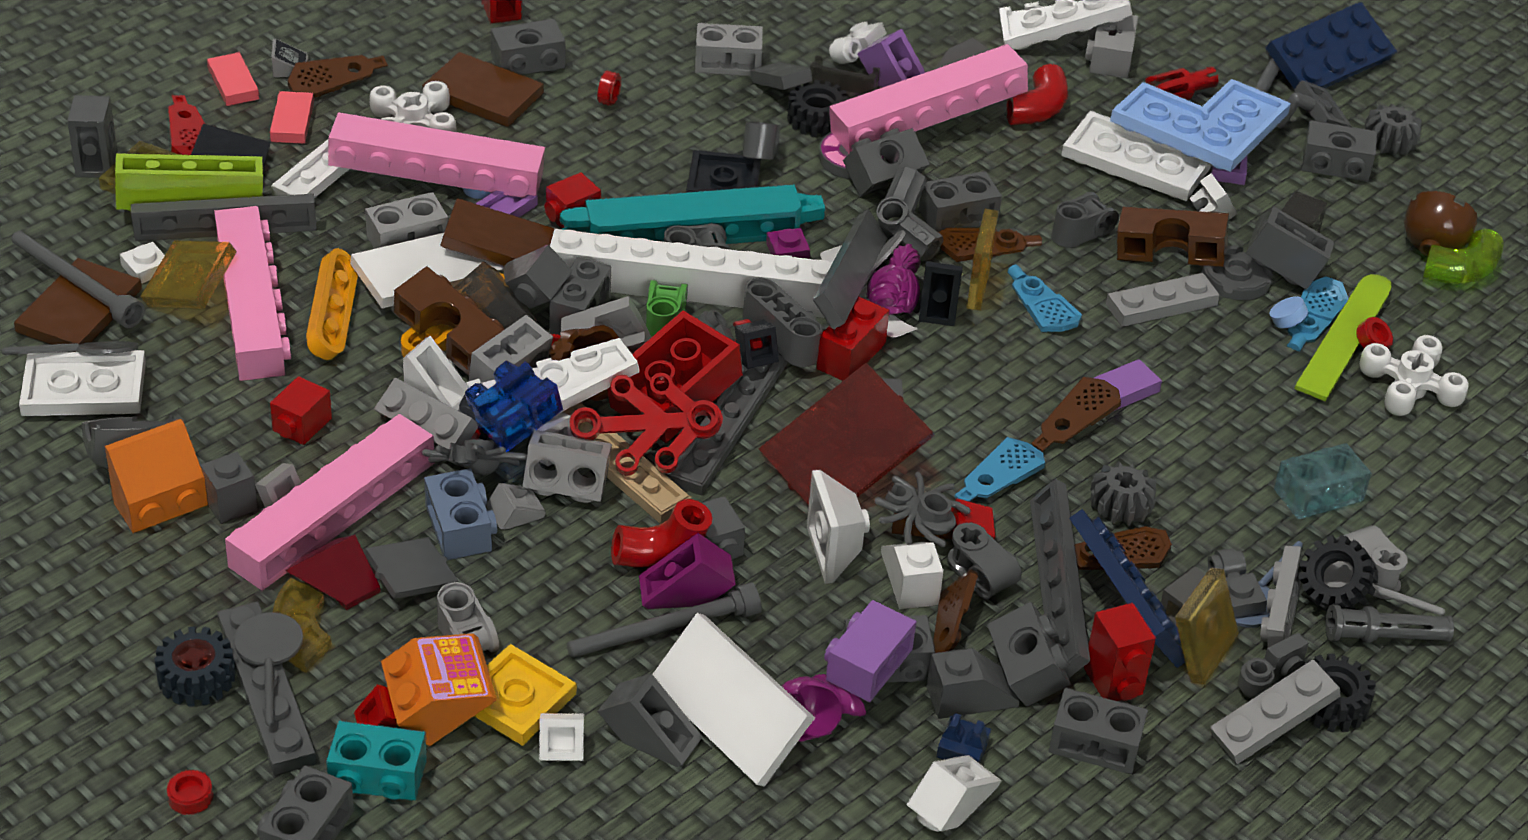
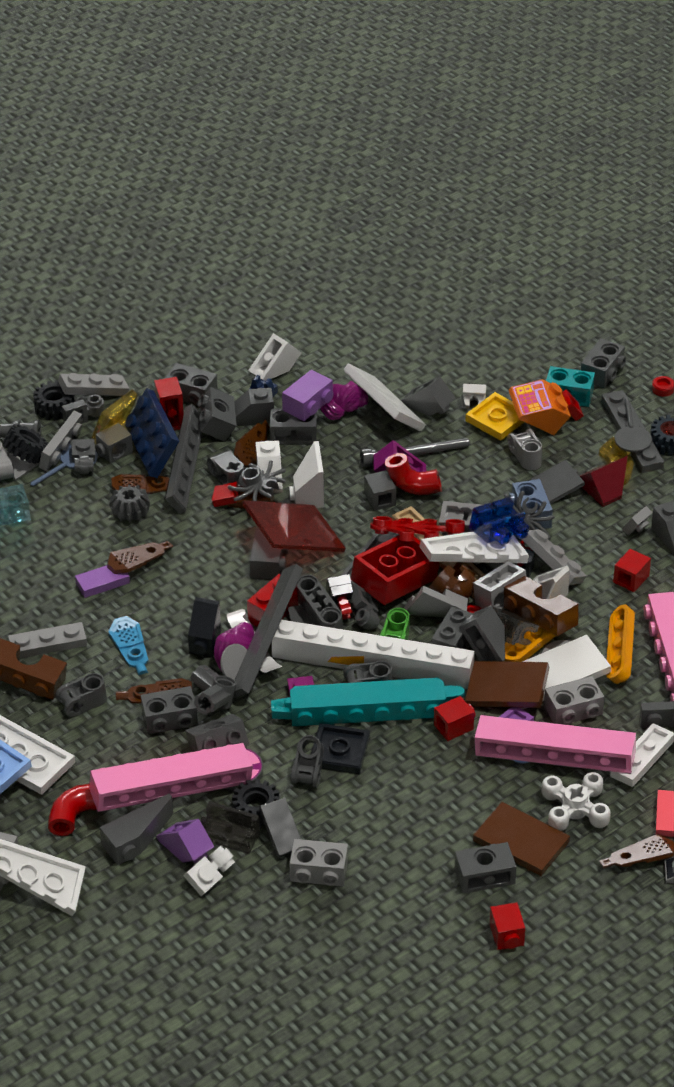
camera: 170 degrees left, 0 degrees up
bright pink brick [225,414,435,591] -> none
red tile [597,70,621,106] -> none
dark azure piece [954,437,1045,502] -> none
clear yellow tile [967,209,999,311] -> none

